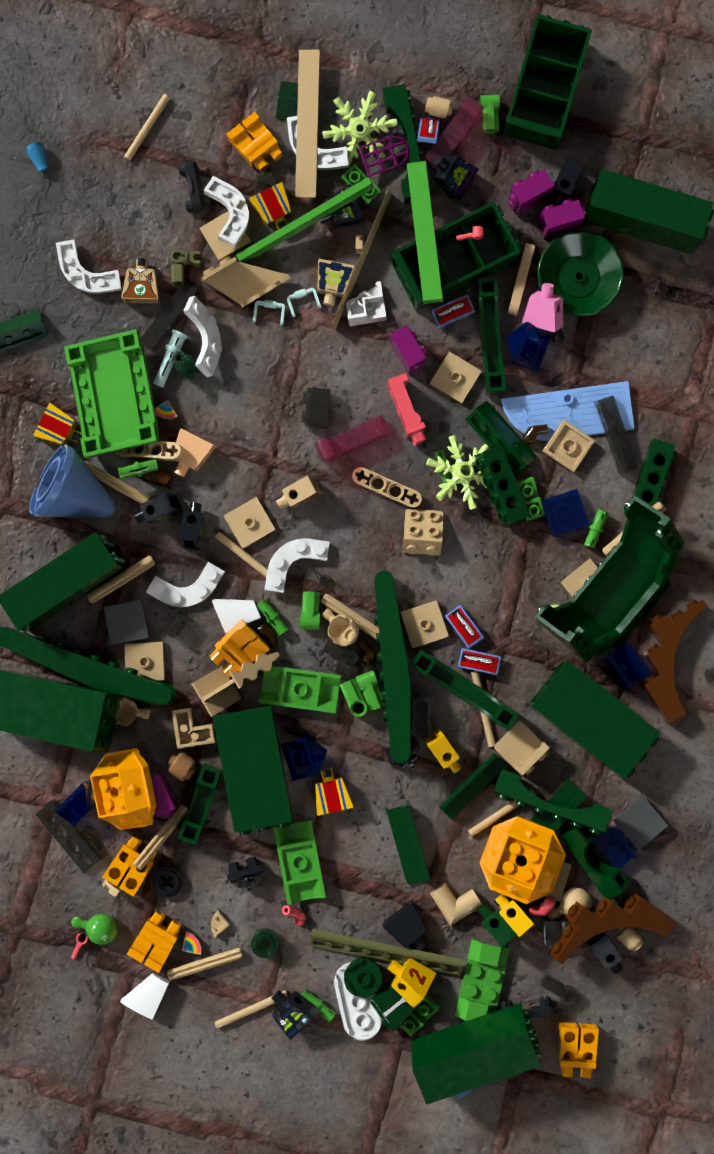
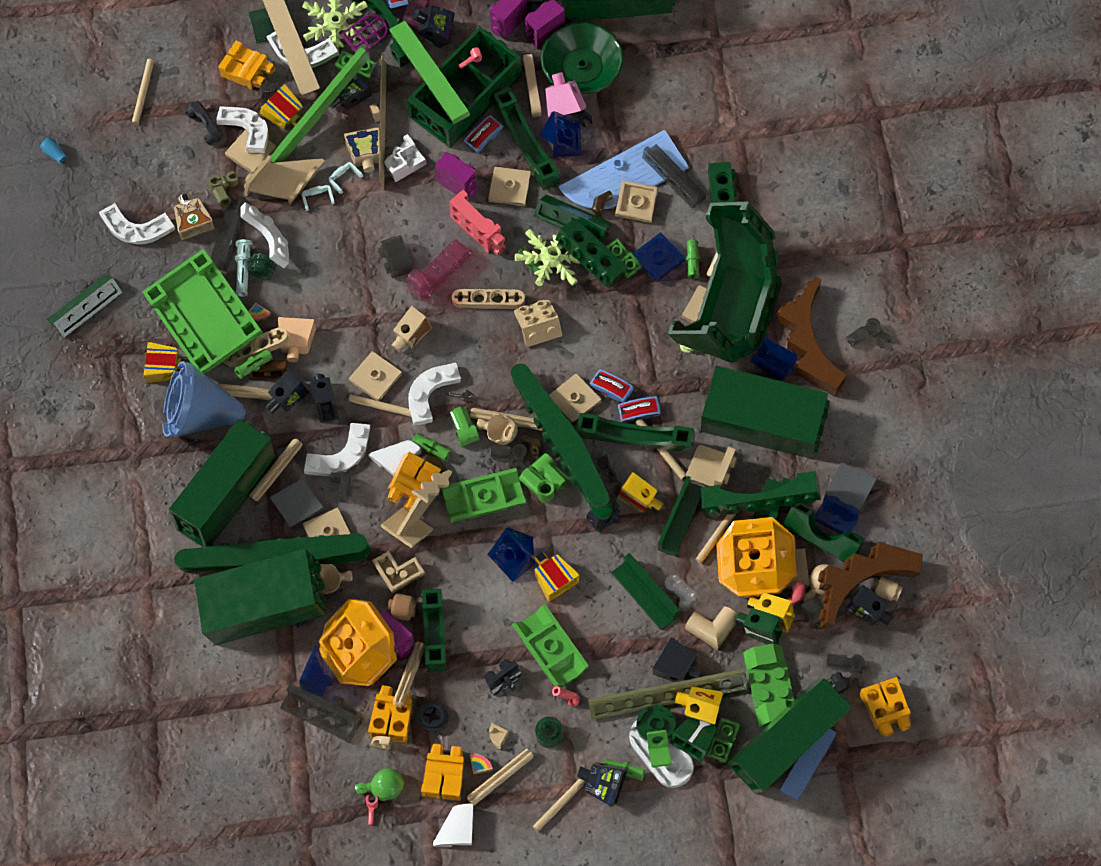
camera: 20 degrees left, 20 degrees down
dark green container [213,705,294,835] -> none
none -> bright green bracket [647,730,672,768]
none -> clear leg [665,575,698,614]

